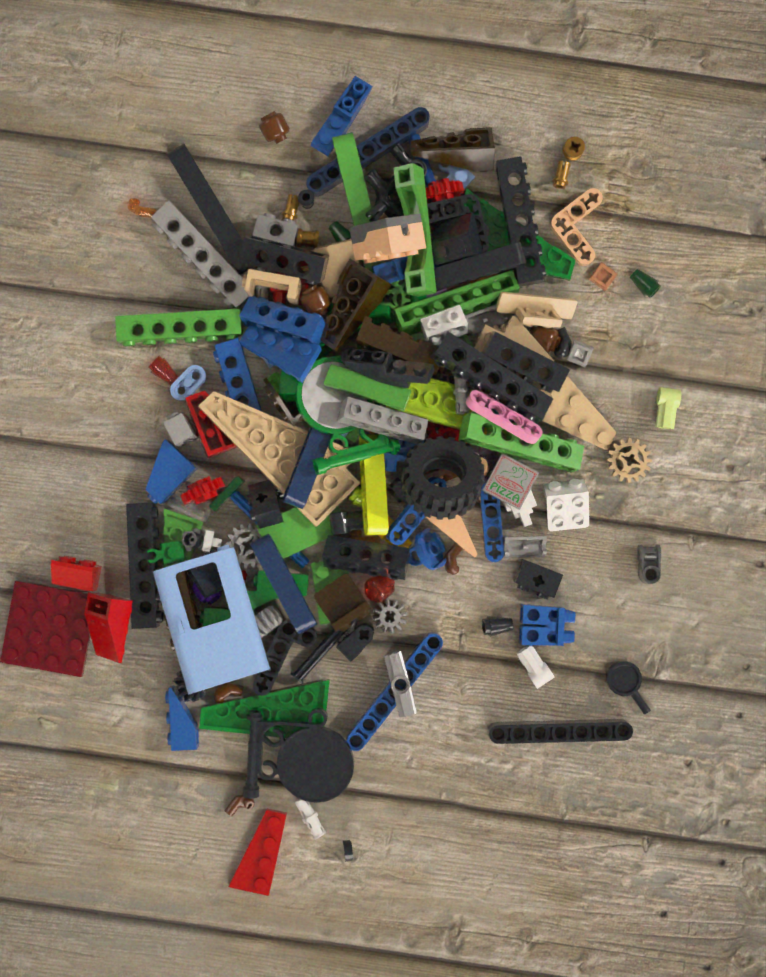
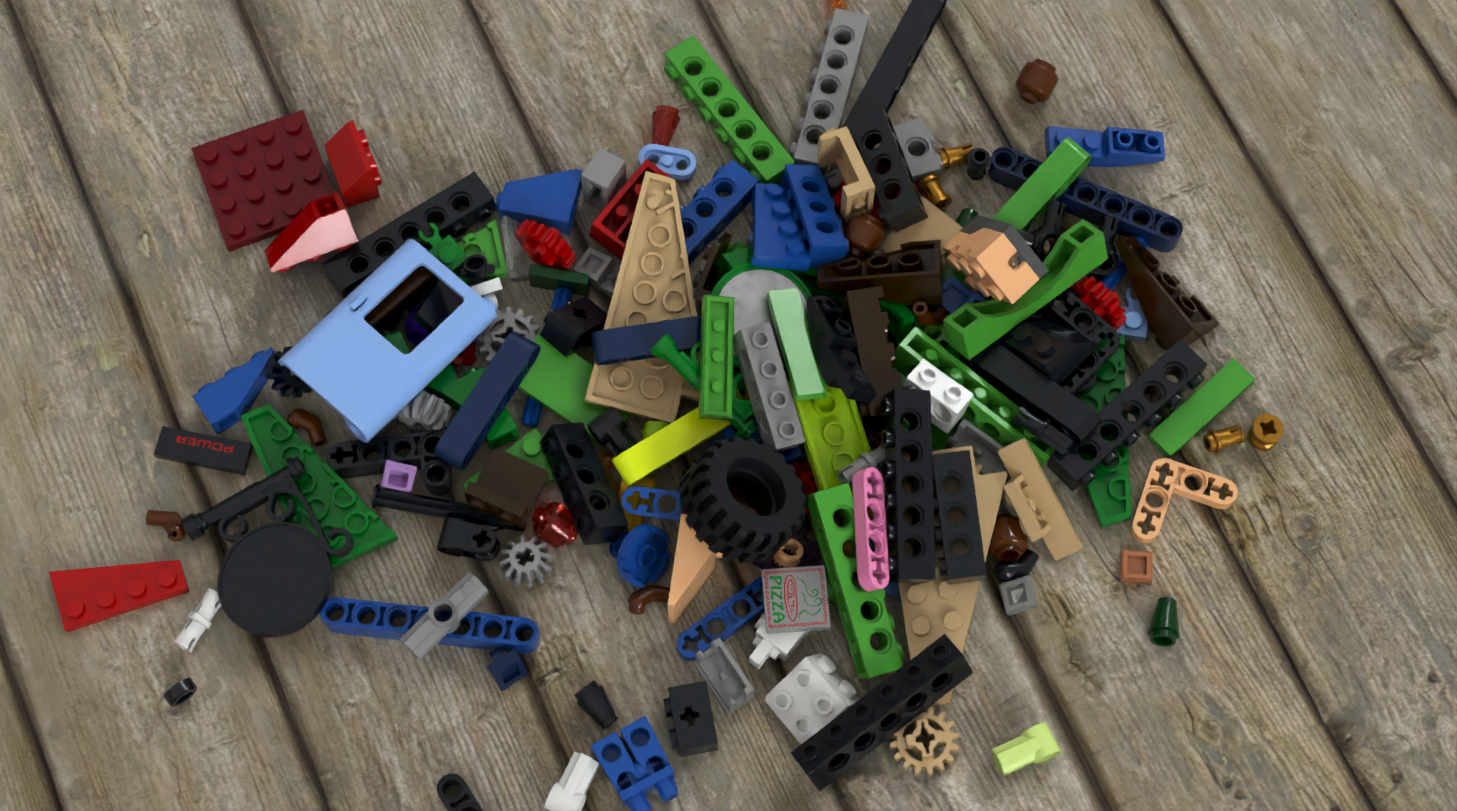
camera: 60 degrees right, 20 degrees down
none -> black tile [154,426,253,475]
none -> lavender slope [381,460,417,493]
none -> dark blue tile [487,647,528,692]
none -> light grey slope [573,247,620,297]
none -> bright green tile [699,295,735,421]
none -> black brick [791,634,973,791]
none -> reddish brown arm [912,302,947,327]
none -> black axle [1013,405,1073,455]
none -> bright green tile [1147,358,1255,459]

